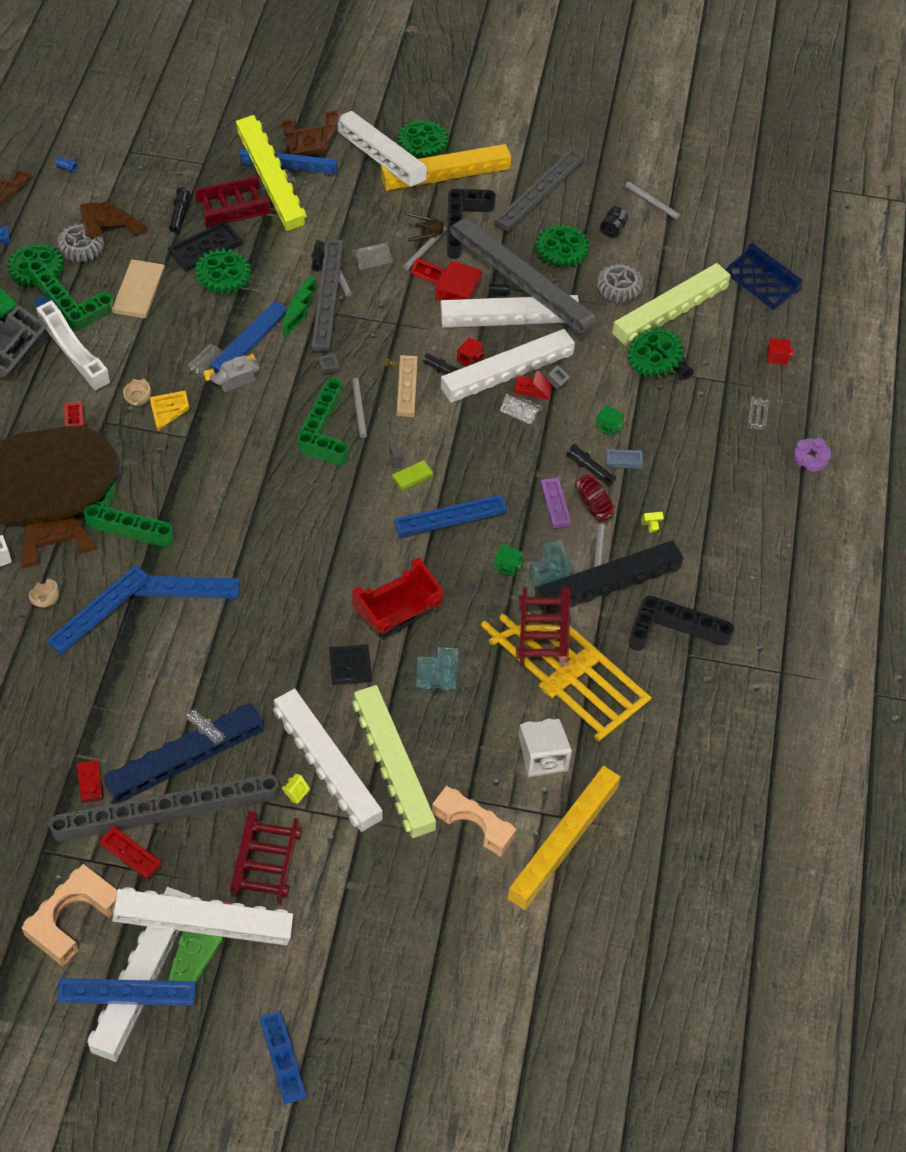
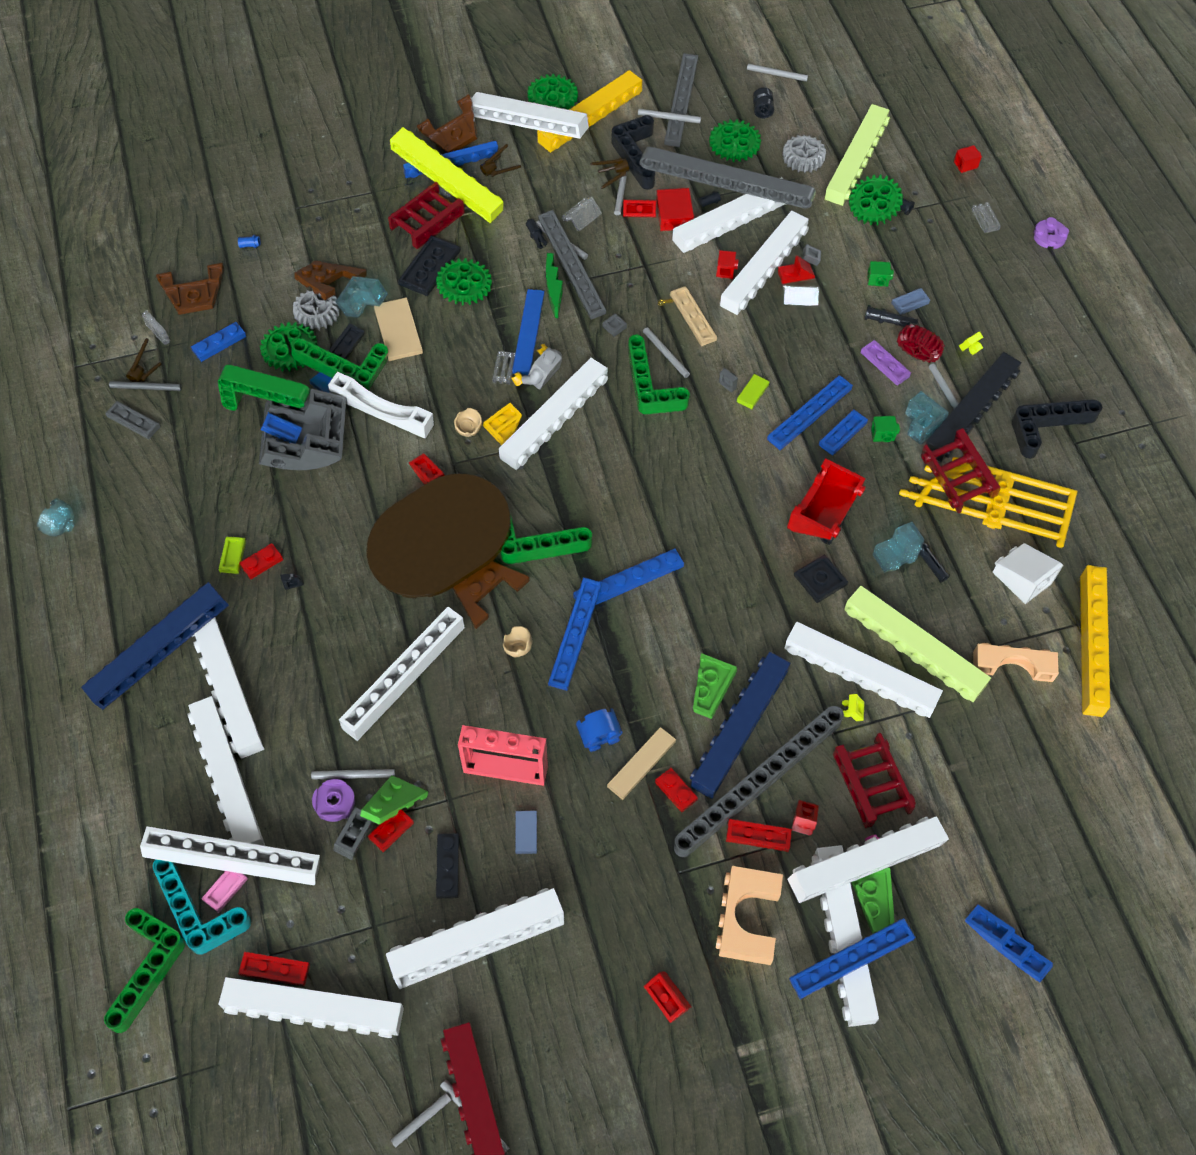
camera: 25 degrees left, 5 degrees up
black pin [169,187,191,233] -> none
clear pin [186,709,225,745] -> none
black pin [423,353,458,375] -> none
clear blue fence [724,243,803,310] -> none
none -> black plate [329,323,365,366]
none -> clear light blue brick [336,276,388,318]
none -> dark brown plant [480,144,521,177]
none -> white brick [499,358,608,470]
none -> blue brick [576,708,623,752]
none -> tan tile [607,727,676,800]
none -> light grey bar [638,109,701,123]
none -> bright green wing [693,653,737,719]
none -> red slope [792,800,819,835]
none -> blue plate [819,410,868,456]
none -> black pin [907,531,950,583]

